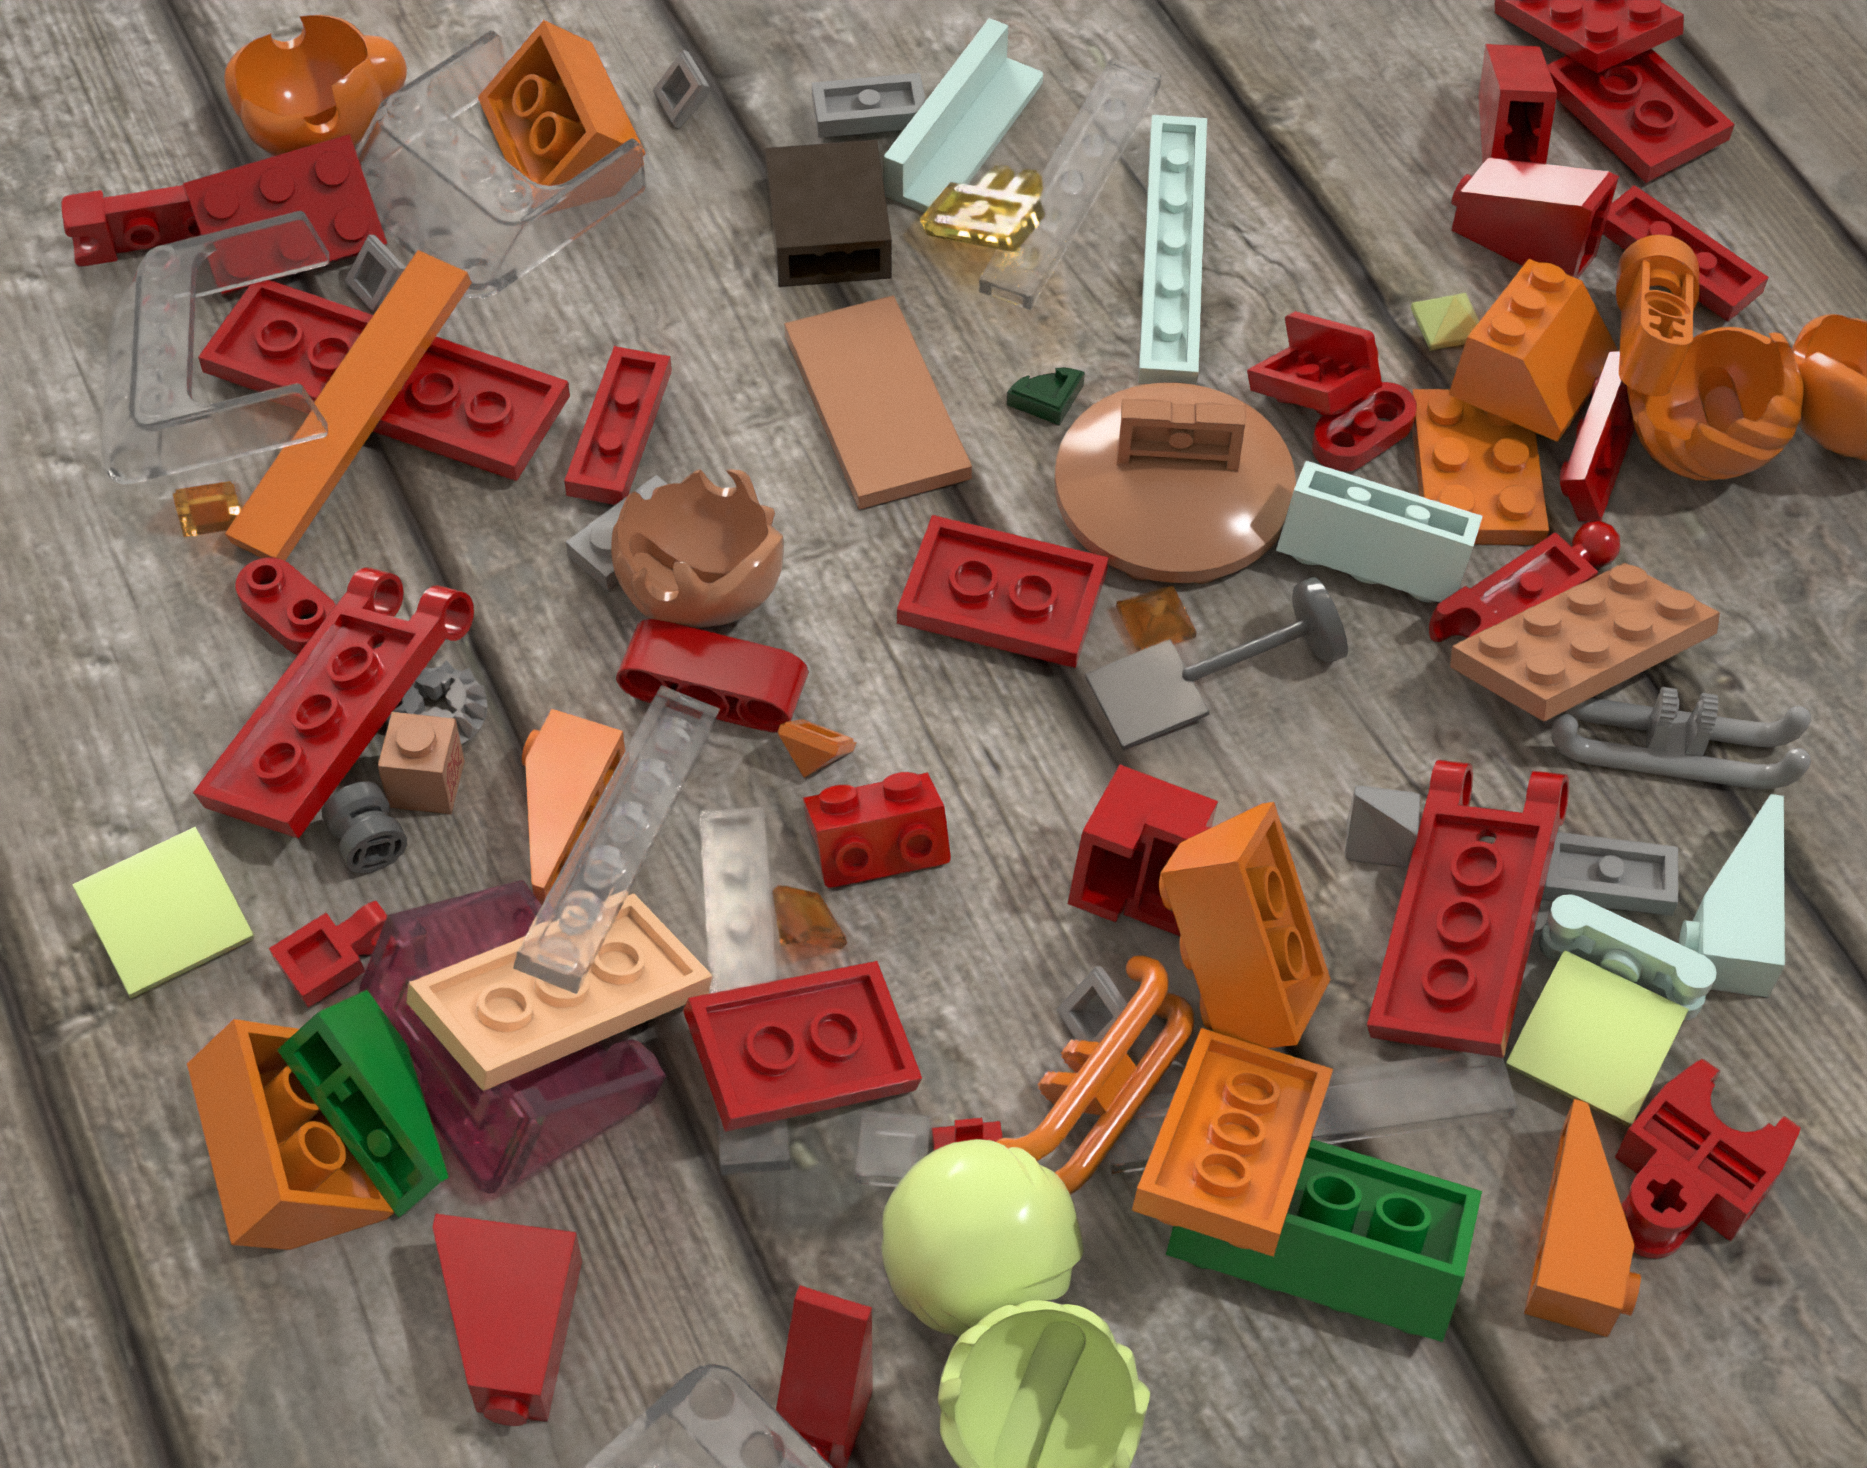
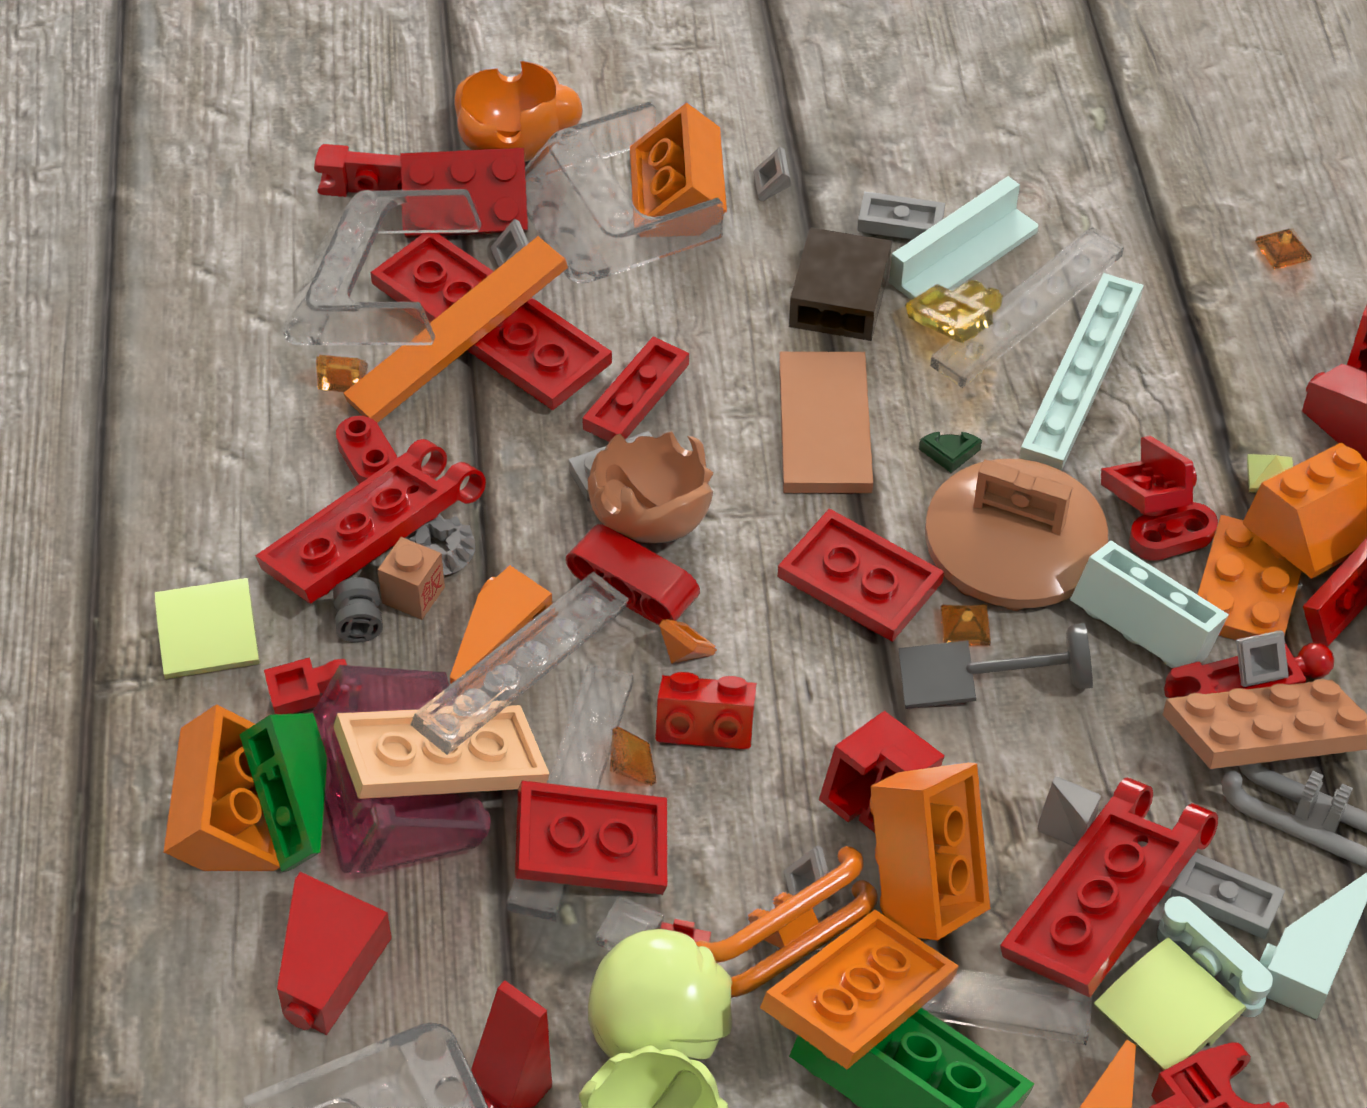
camera: 20 degrees right, 5 degrees down
none -> light grey slope [1236,630,1288,687]
none -> clear orange slope [1255,228,1312,269]

